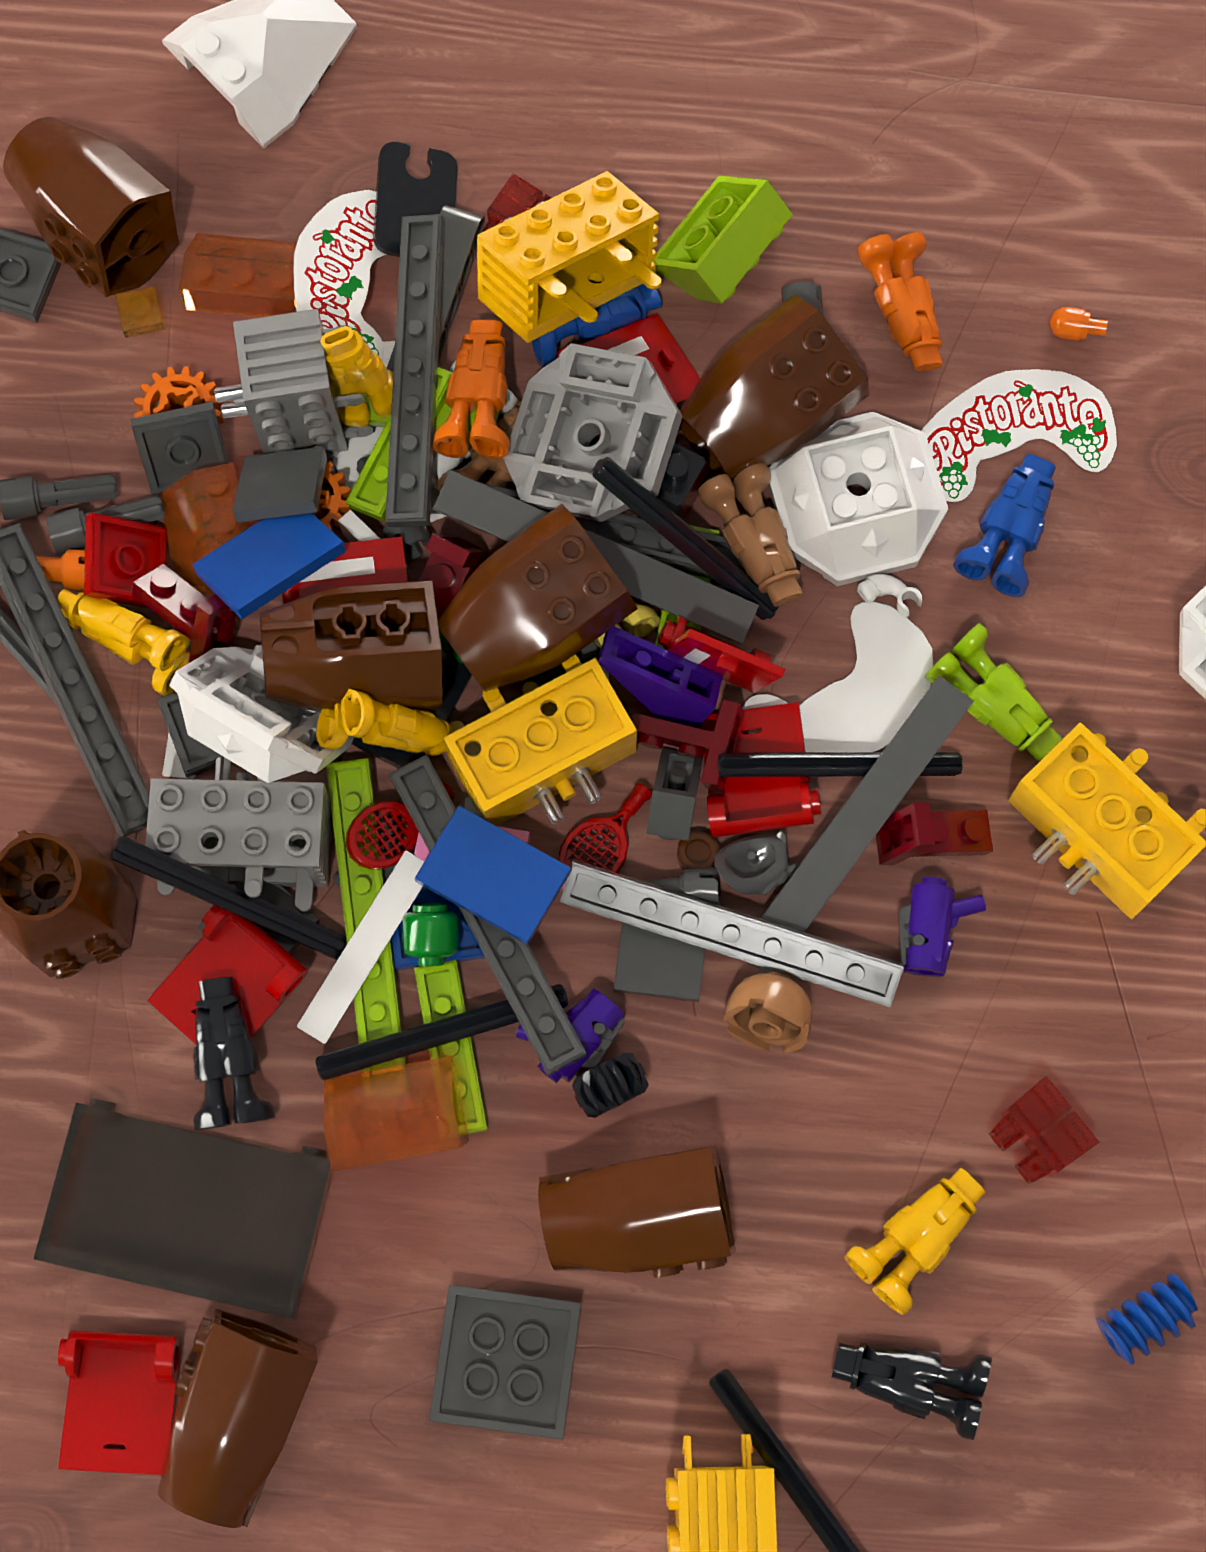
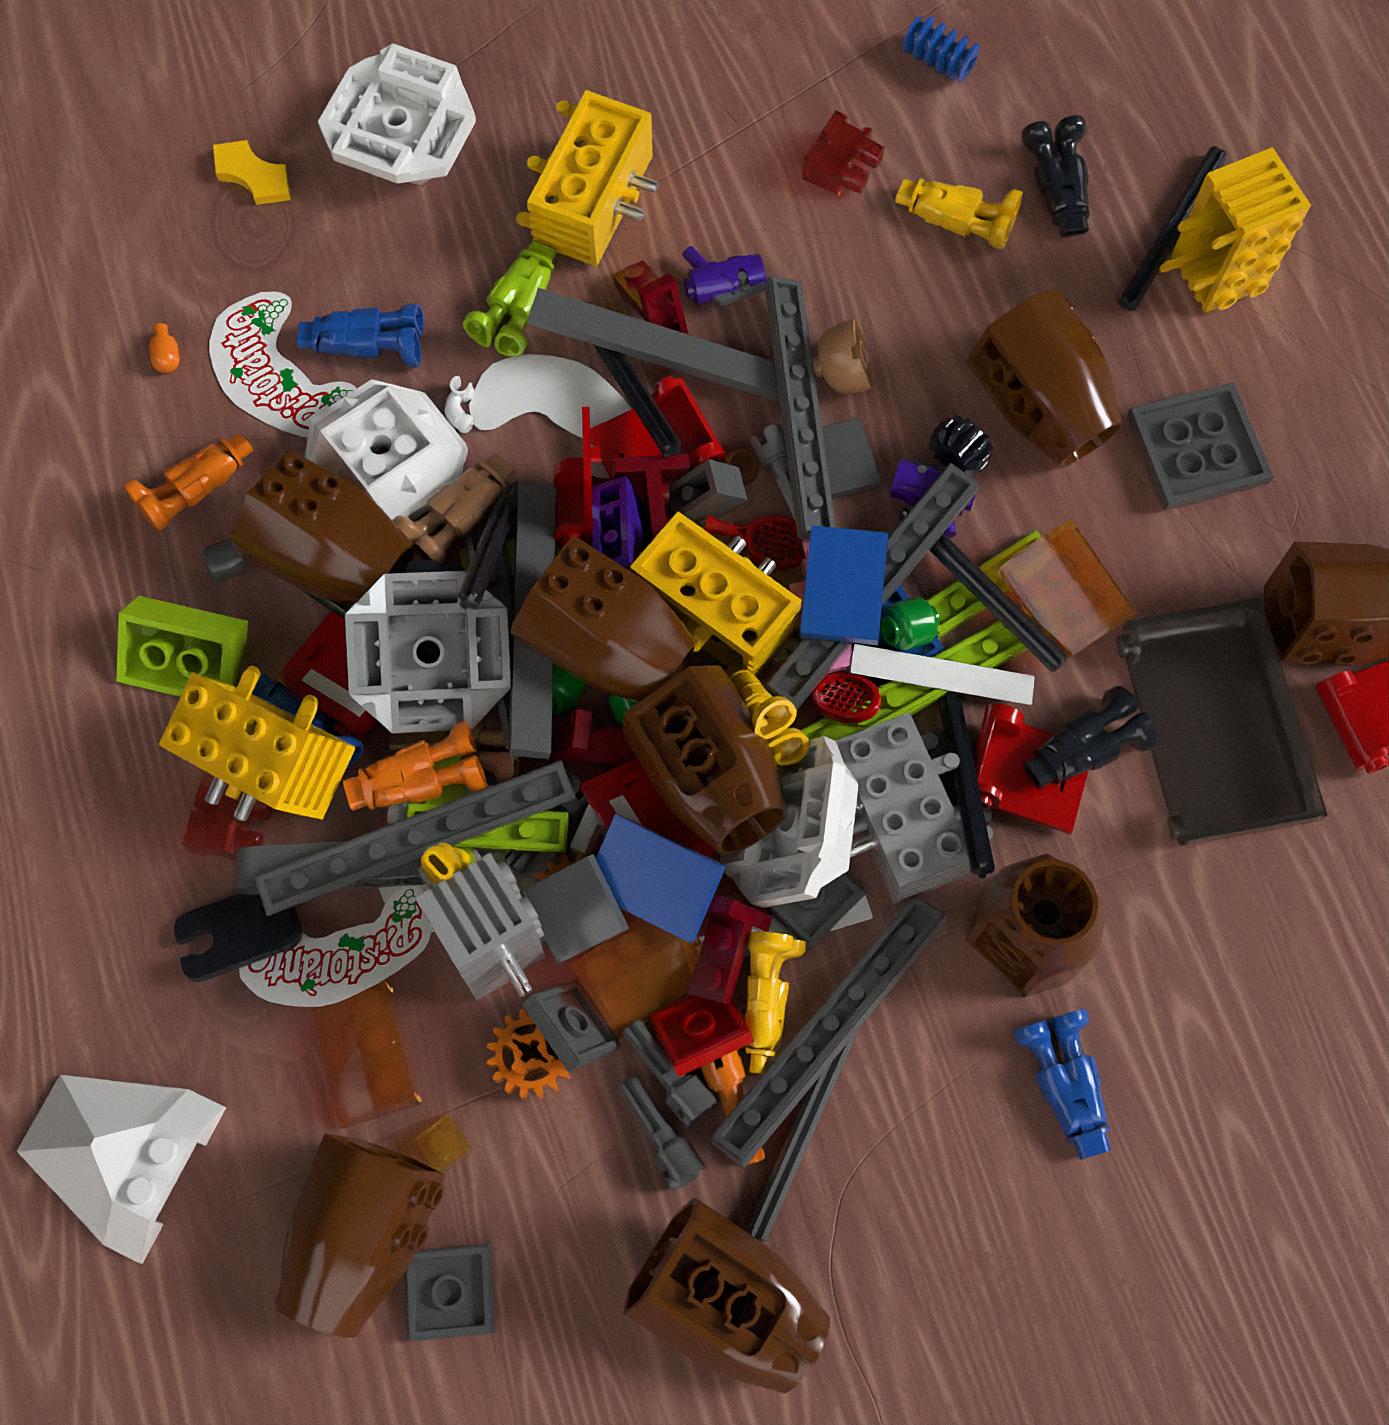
camera: 115 degrees left, 5 degrees down
dark grey hat [714,830,798,895] -> none

